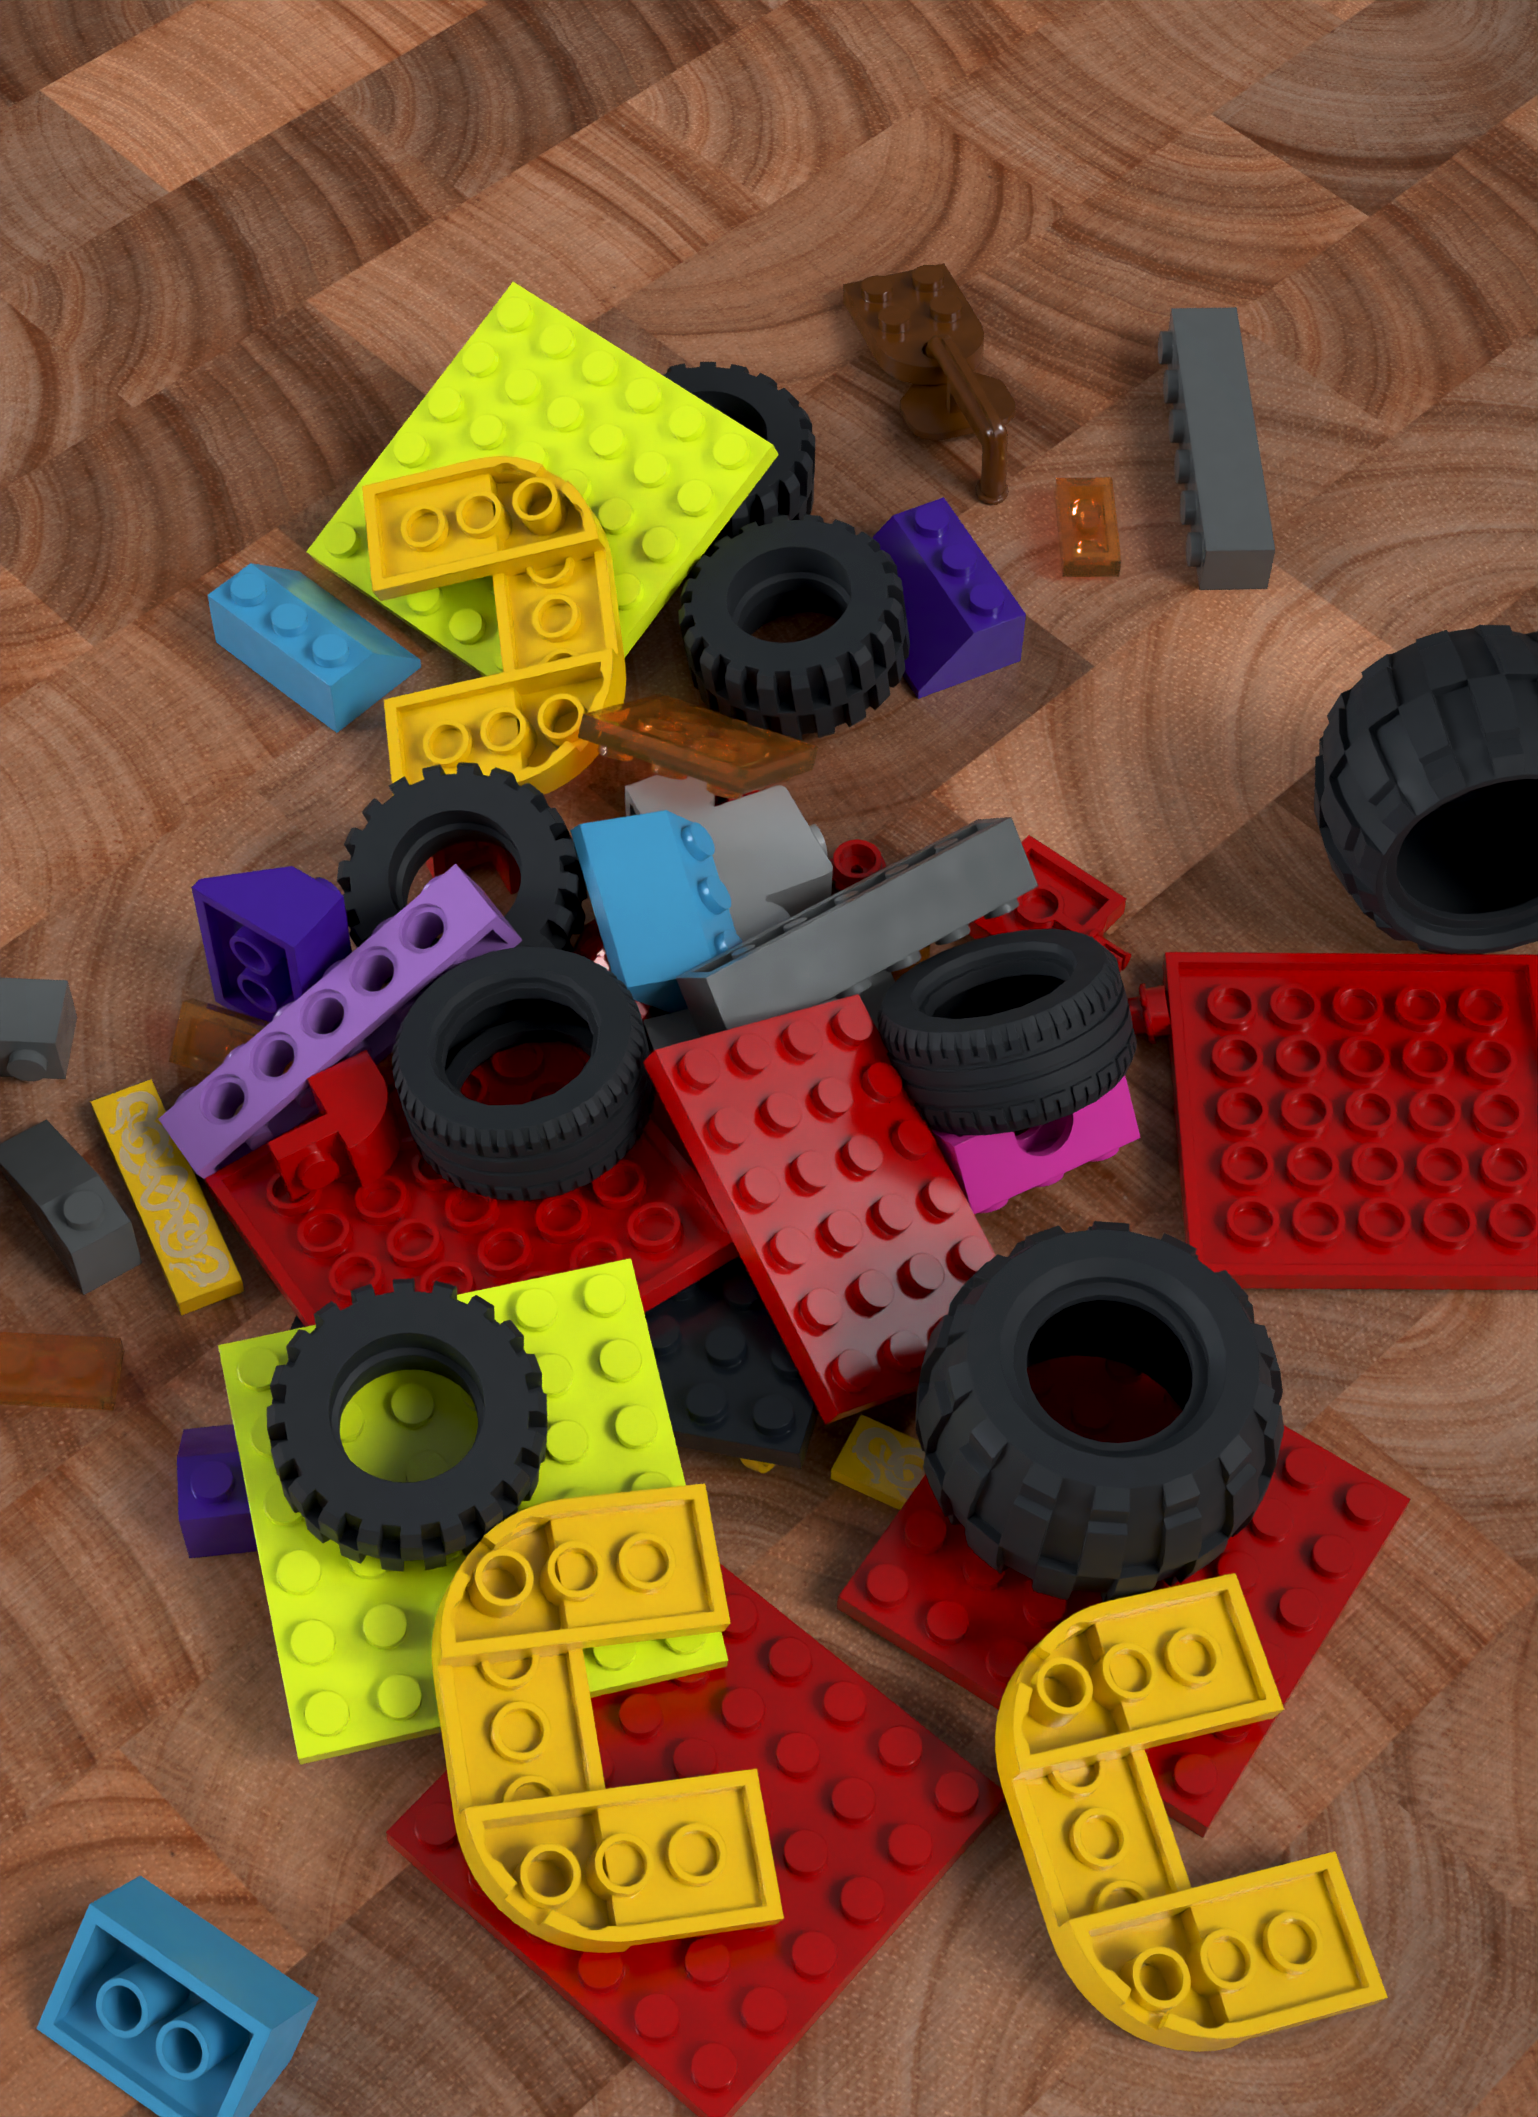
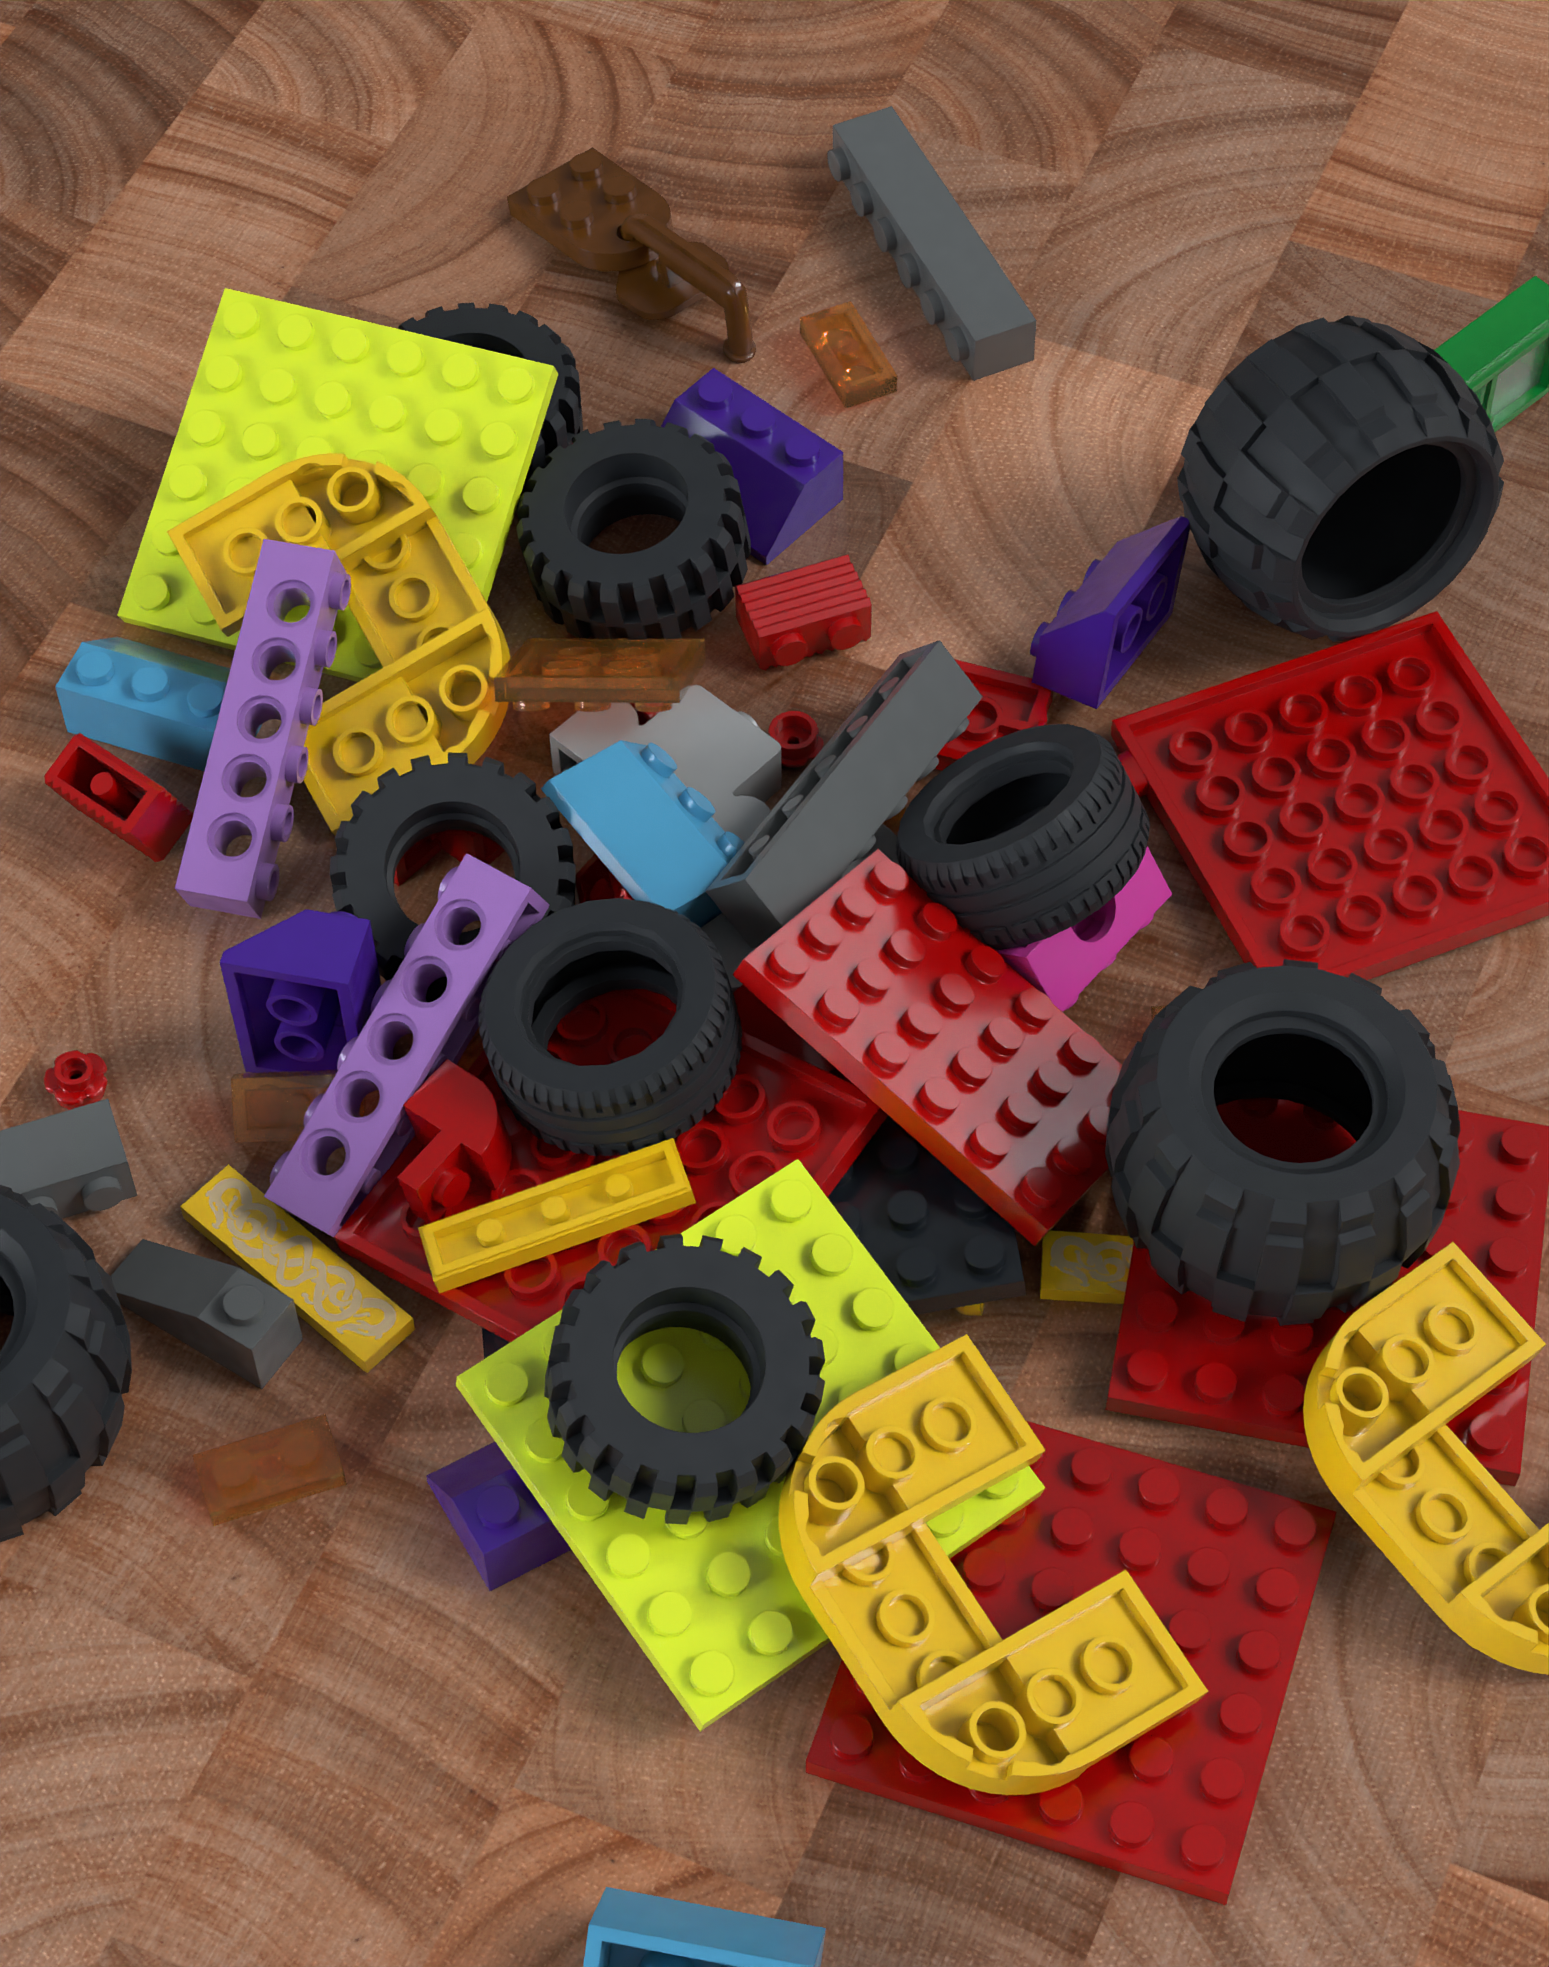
camera: 20 degrees left, 0 degrees up
none -> red brick [44,733,193,862]
none -> red plate [44,1050,108,1110]
none -> medium lavender brick [175,539,351,919]
none -> yellow tile [418,1138,696,1294]
none -> red brick [735,554,872,671]
none -> dark purple slope [1030,516,1190,709]

